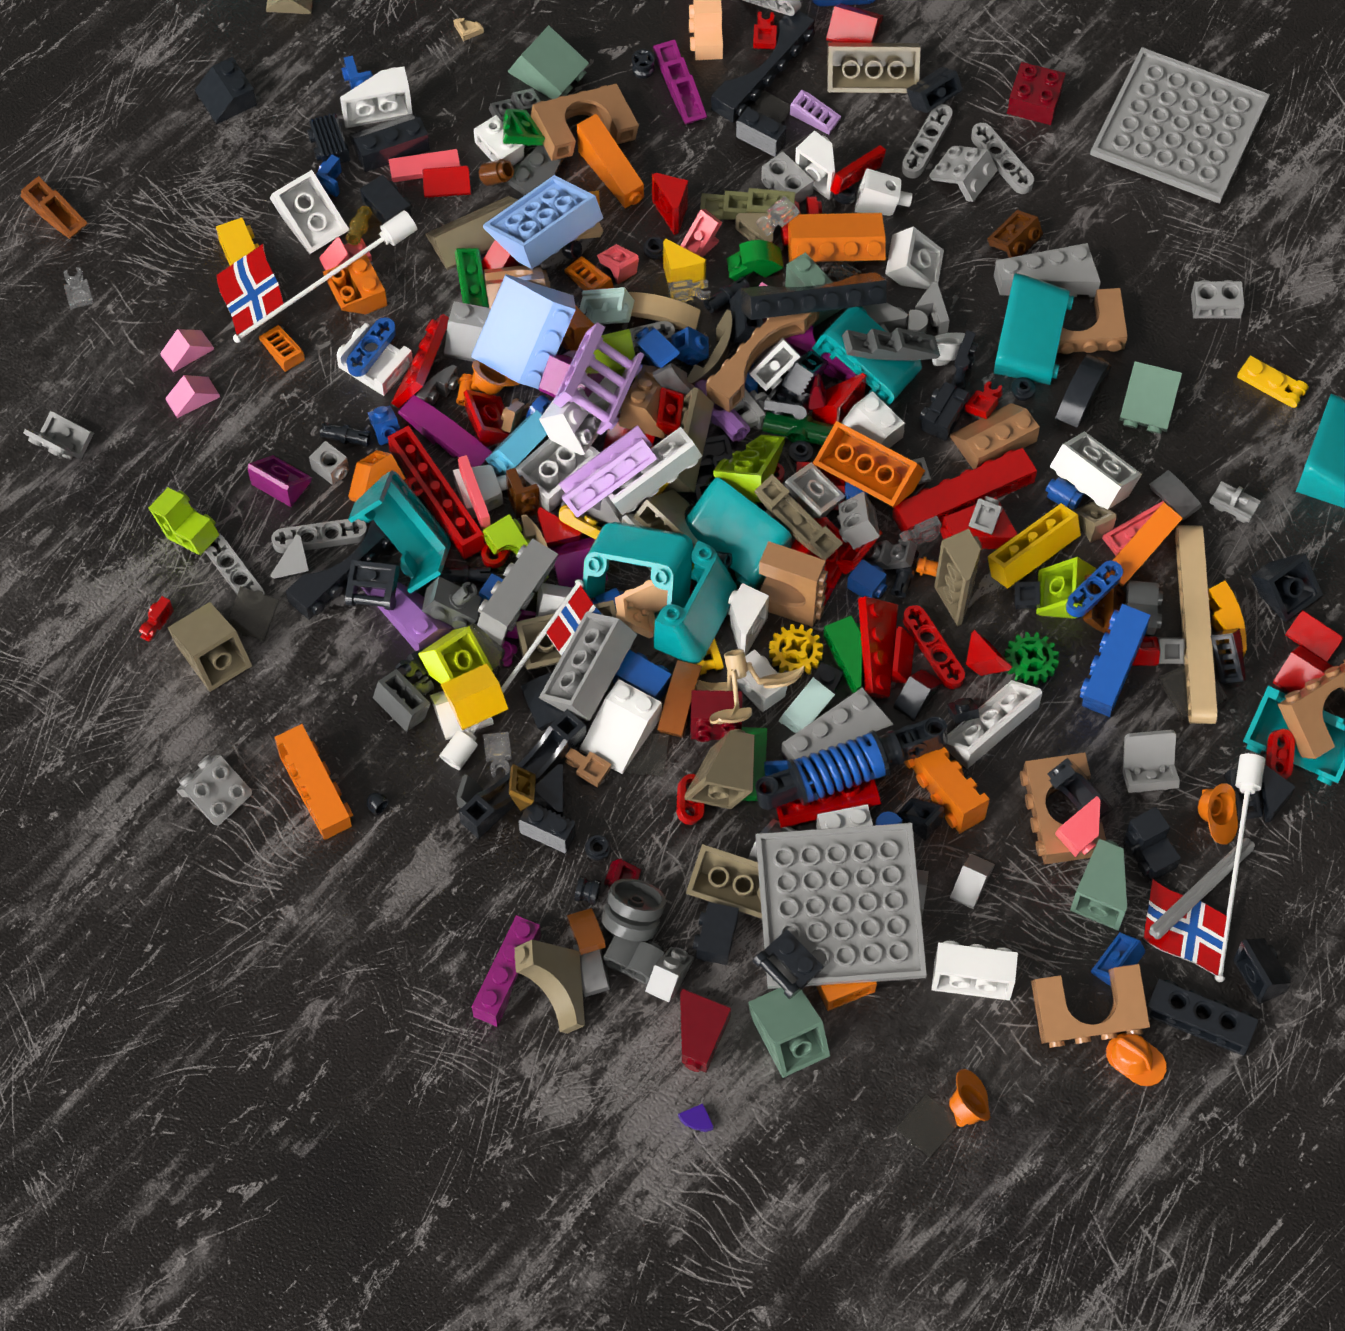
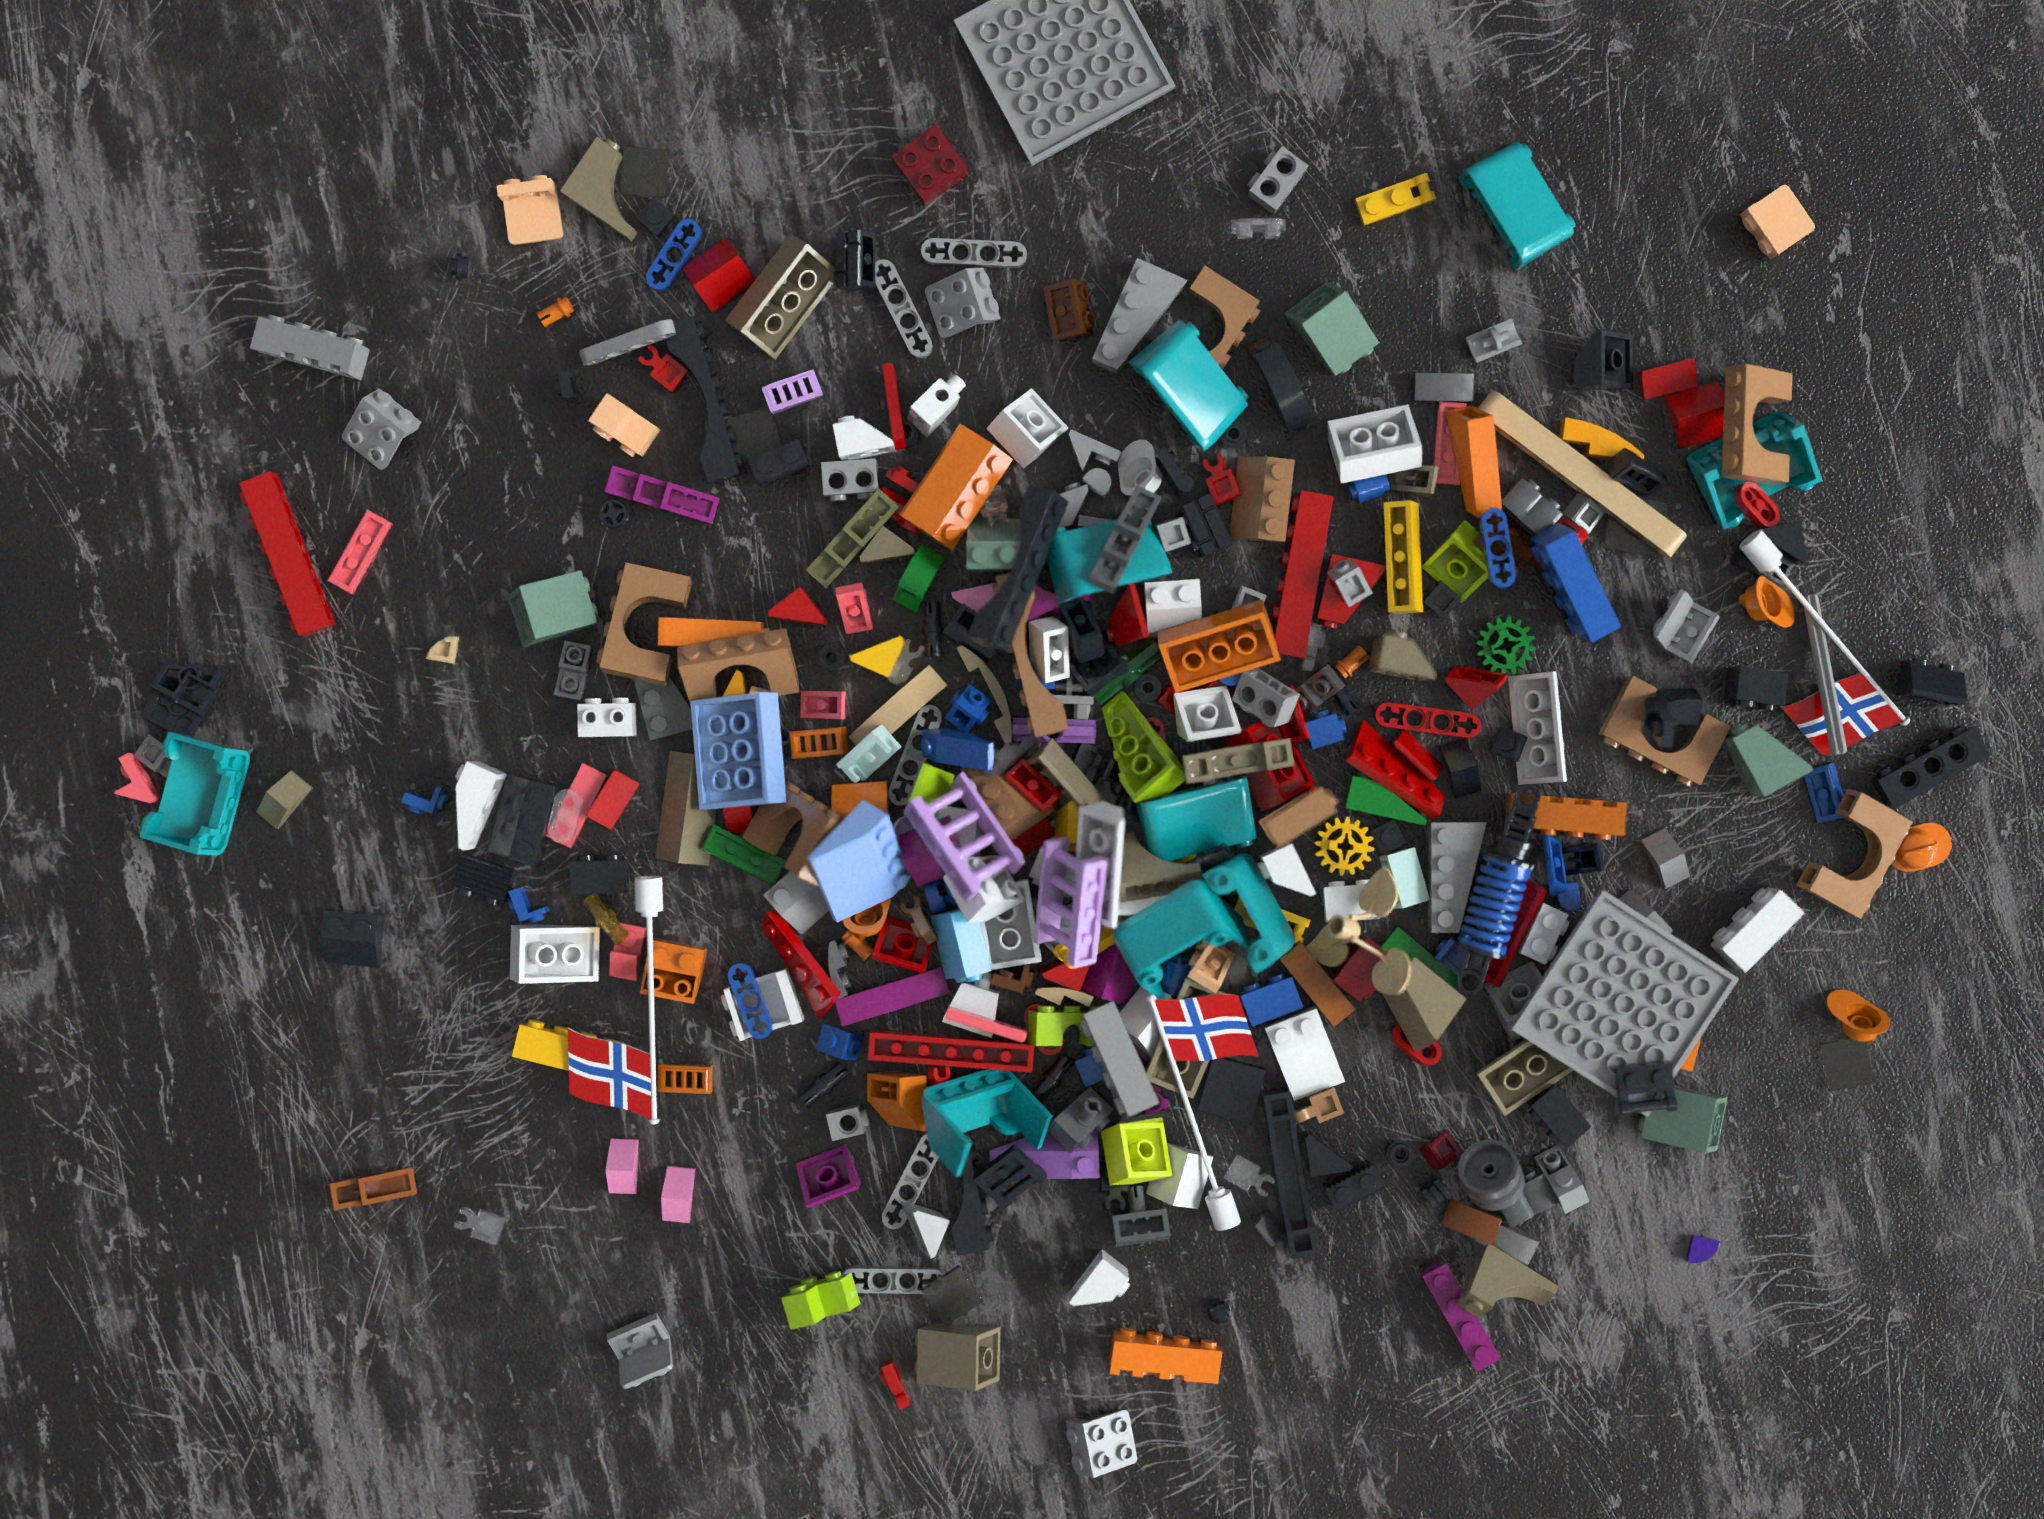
camera: 55 degrees left, 25 degrees up
yellow slope [441,663,508,731] -> none
reddish brown brick [479,159,514,186] -> none
green wing [503,109,545,146] -> none
pearl gold slope [509,764,536,811] -> none
light grey slope [539,612,637,721] -> none
dark red slope [680,989,731,1073] -> none
clear plate [756,196,800,236] -> none
dark red slope [808,374,827,410] -> none
coral slope [1055,796,1100,857] -> none
none -> clear plate [547,789,583,843]
none -> medium nougat arch [677,628,799,706]
none -> white slope [1069,1249,1130,1306]
none -> light grey brick [1153,517,1191,552]
none -> clear plate [1231,218,1286,239]
none -> blue slope [1542,833,1568,896]

